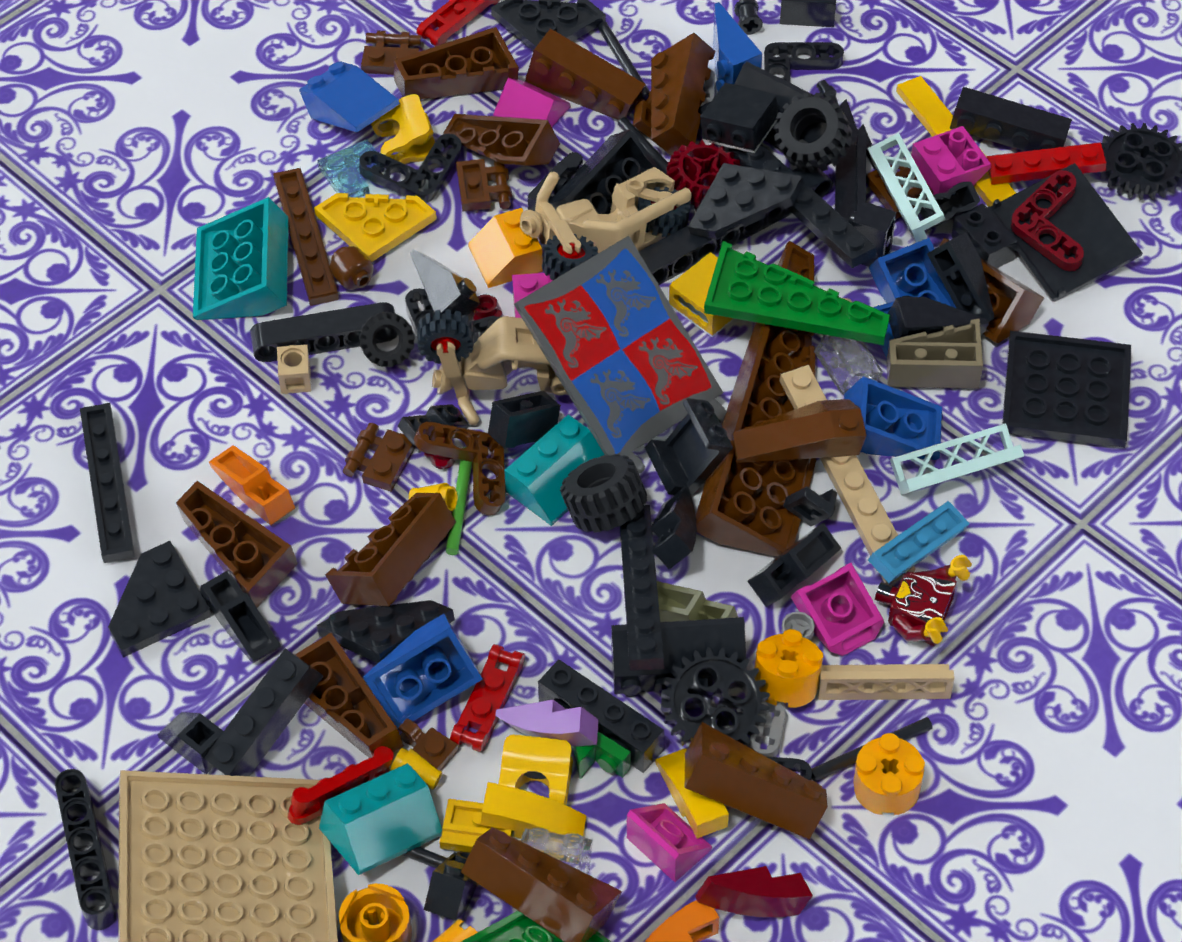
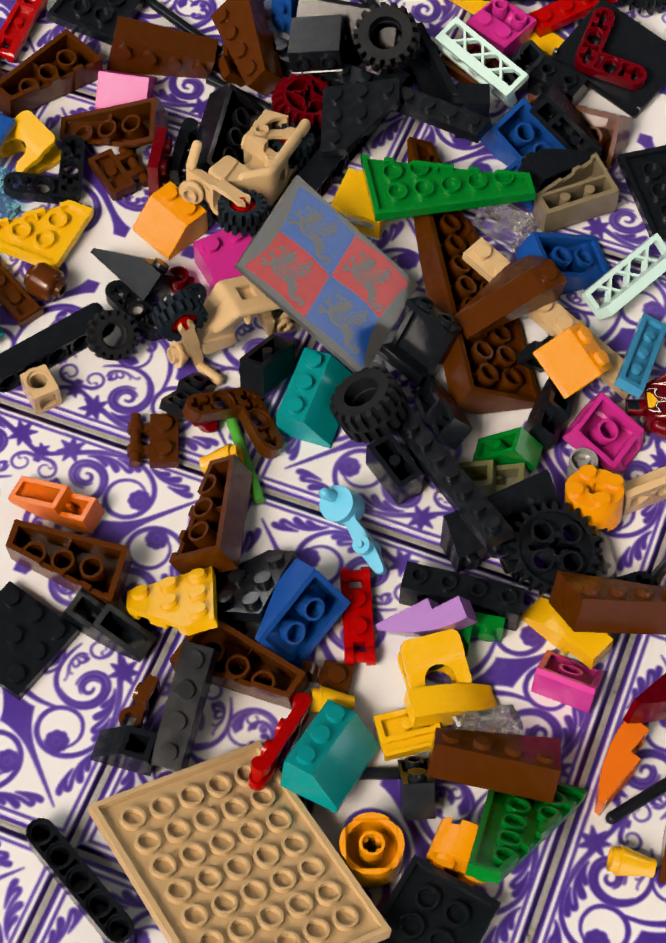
camera: 25 degrees left, 5 degrees up
none -> reddish brown plate [119,674,161,729]
none -> yellow plate [126,566,218,636]
none -> dark red plate [147,126,172,197]
none -> medium azure piece [319,484,387,575]
none -> black brick [366,432,424,505]
none -> green slope [472,427,543,471]
none -> light orange slope [533,321,613,399]

